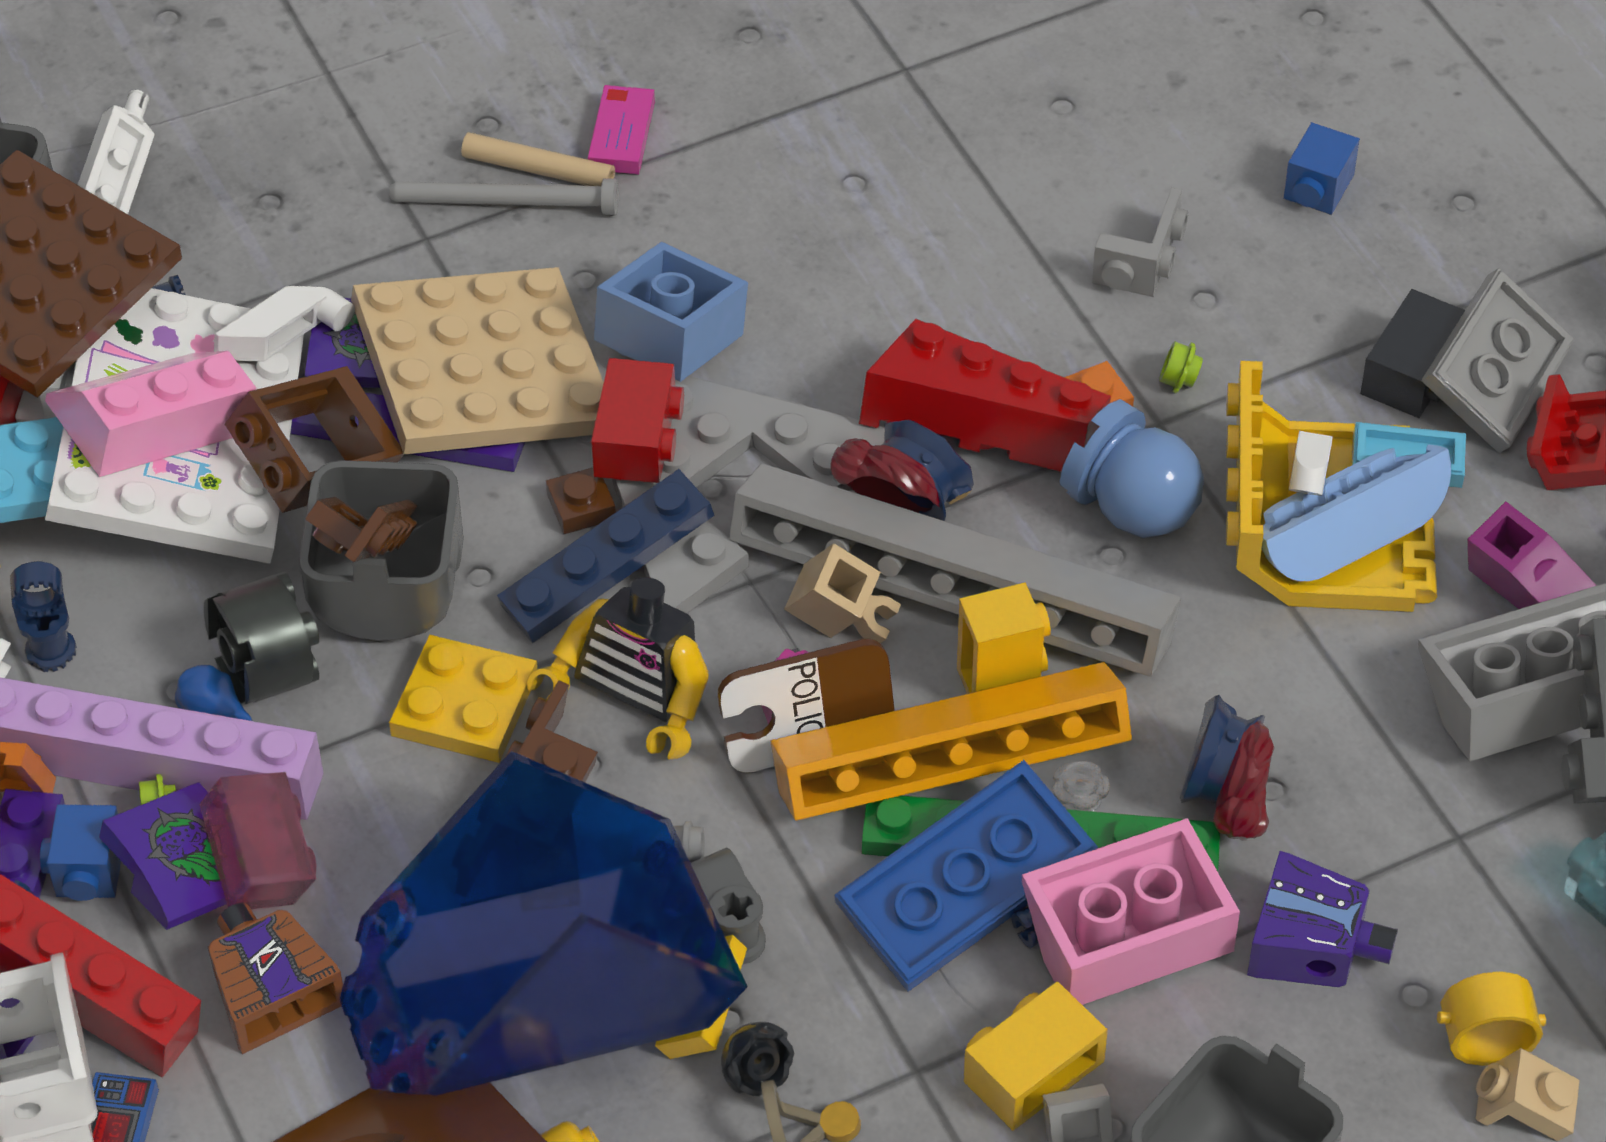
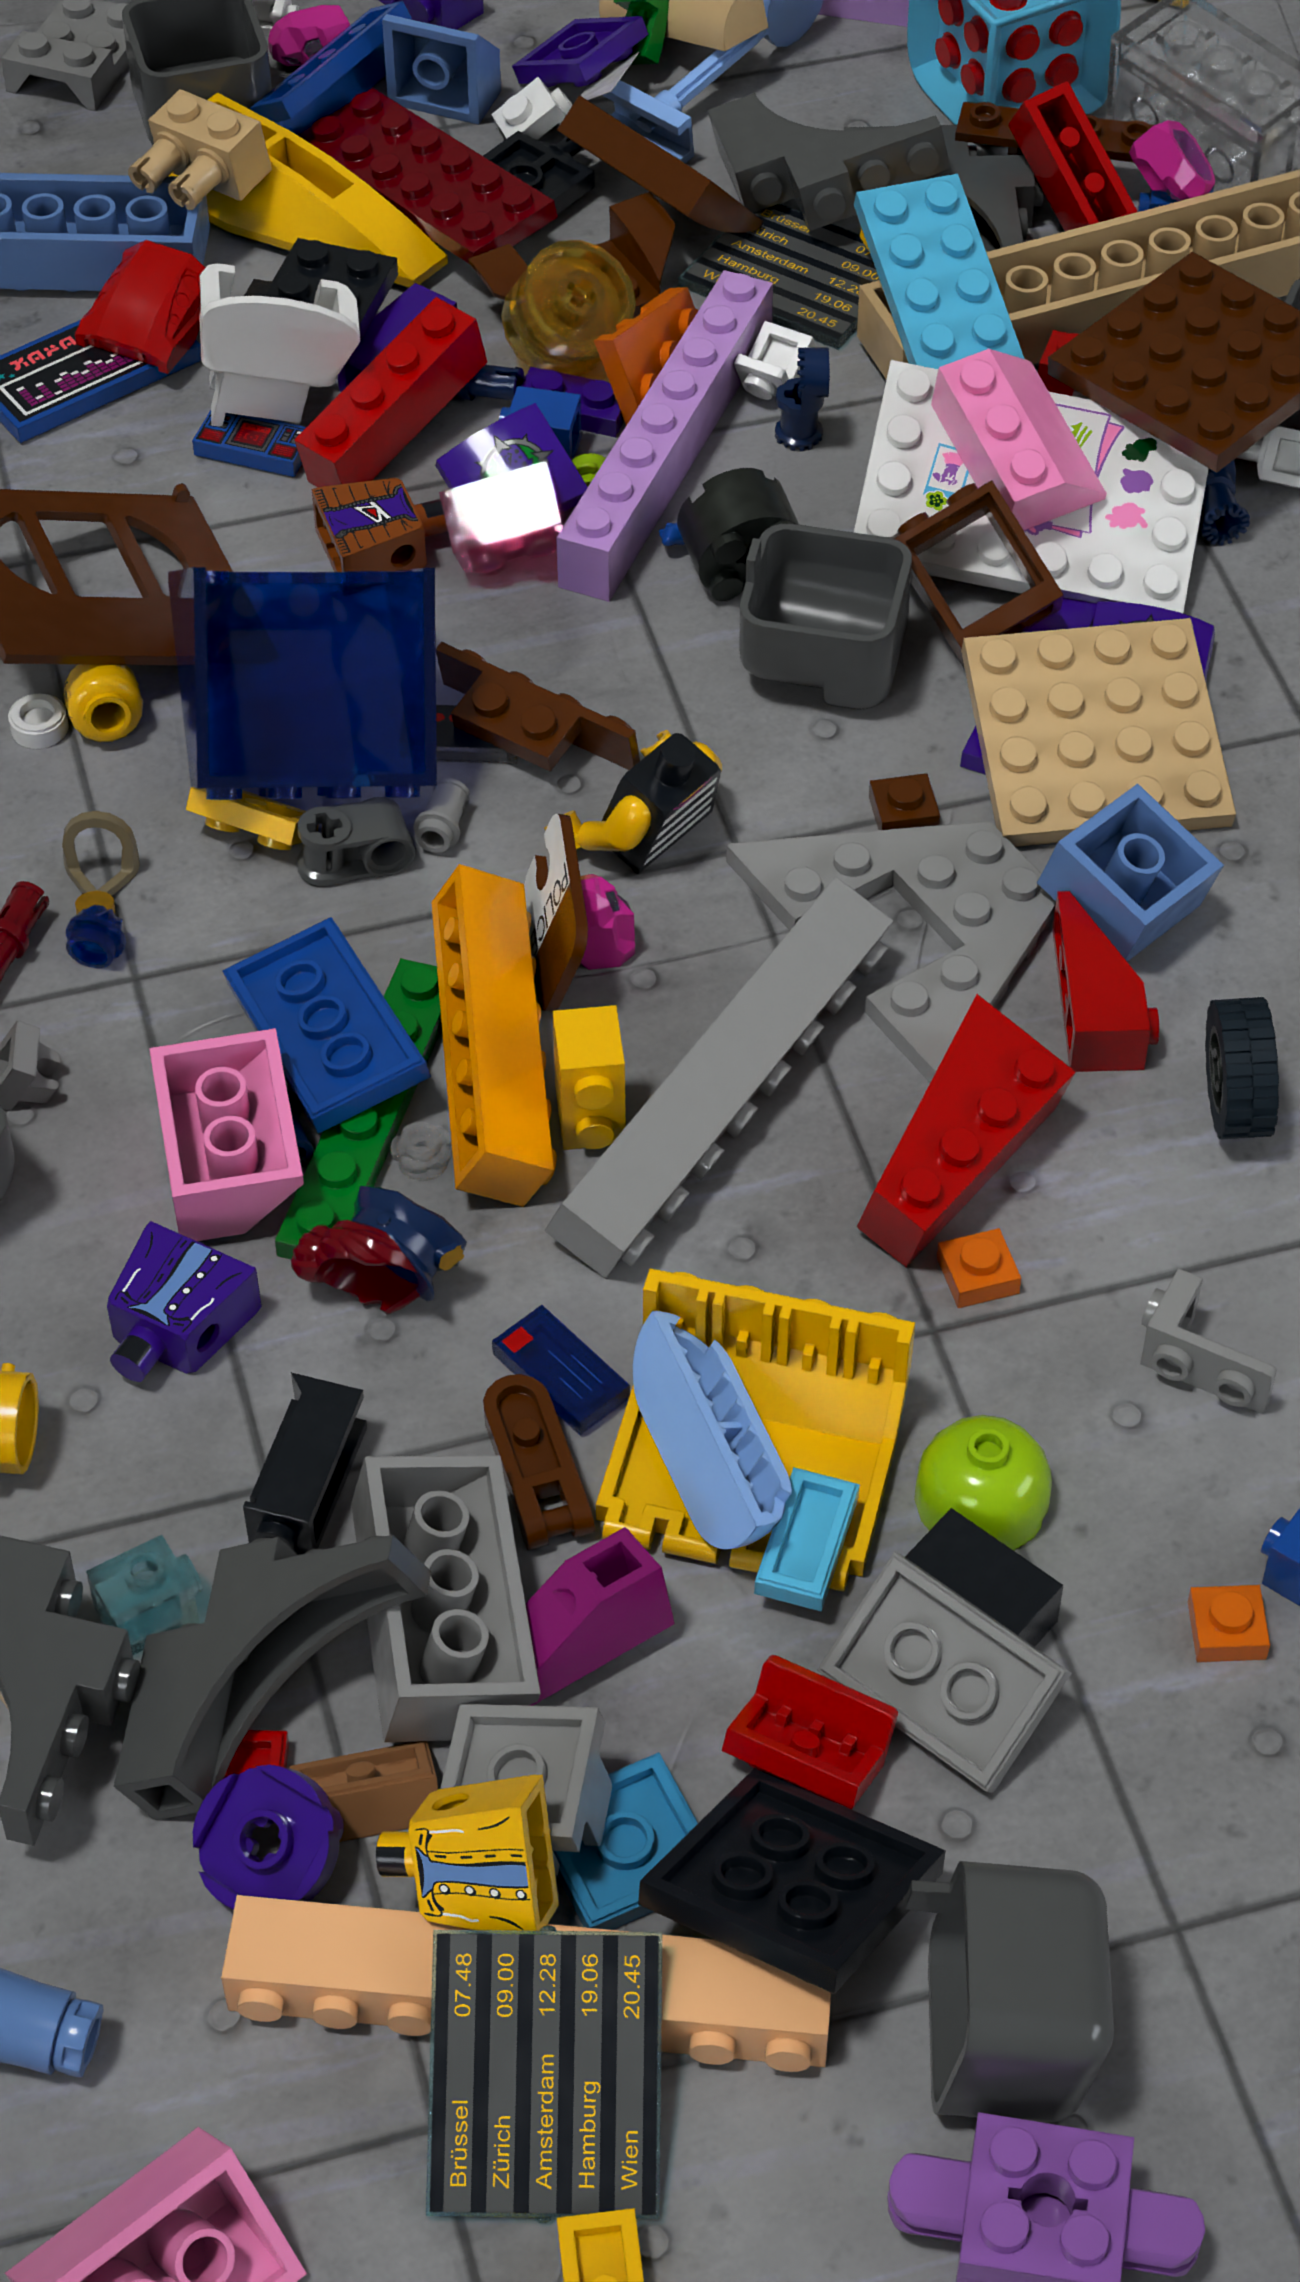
camera: 100 degrees right, 0 degrees up
white piece [214,286,355,361] -> none
reddish brown bracket [305,497,418,562] -> none
yellow plate [389,634,538,763] -> none
dark blue plate [497,469,715,643] -> none
red brick [591,358,684,483] -> none
black plate [721,1022,794,1097] -> none
tan brick [784,543,901,643] -> none
piece [830,420,974,521] -> none
yellow brick [964,981,1108,1131] -> none
medium blue tile [1060,399,1204,538] -> none
lime plate [1159,341,1203,393] -> none
white piece [1289,431,1333,496] -> none
none -> clear blue plate [65,905,126,968]
none -> black window [243,1372,367,1555]
none -> reddish brown plate [483,1374,595,1550]
none -> clear blue tile [492,1305,630,1435]
none -> lime cylinder [914,1415,1052,1551]
none -> red slope [1052,891,1159,1072]
none -> orange plate [1188,1585,1270,1662]
none -> black wheel [1205,997,1279,1140]

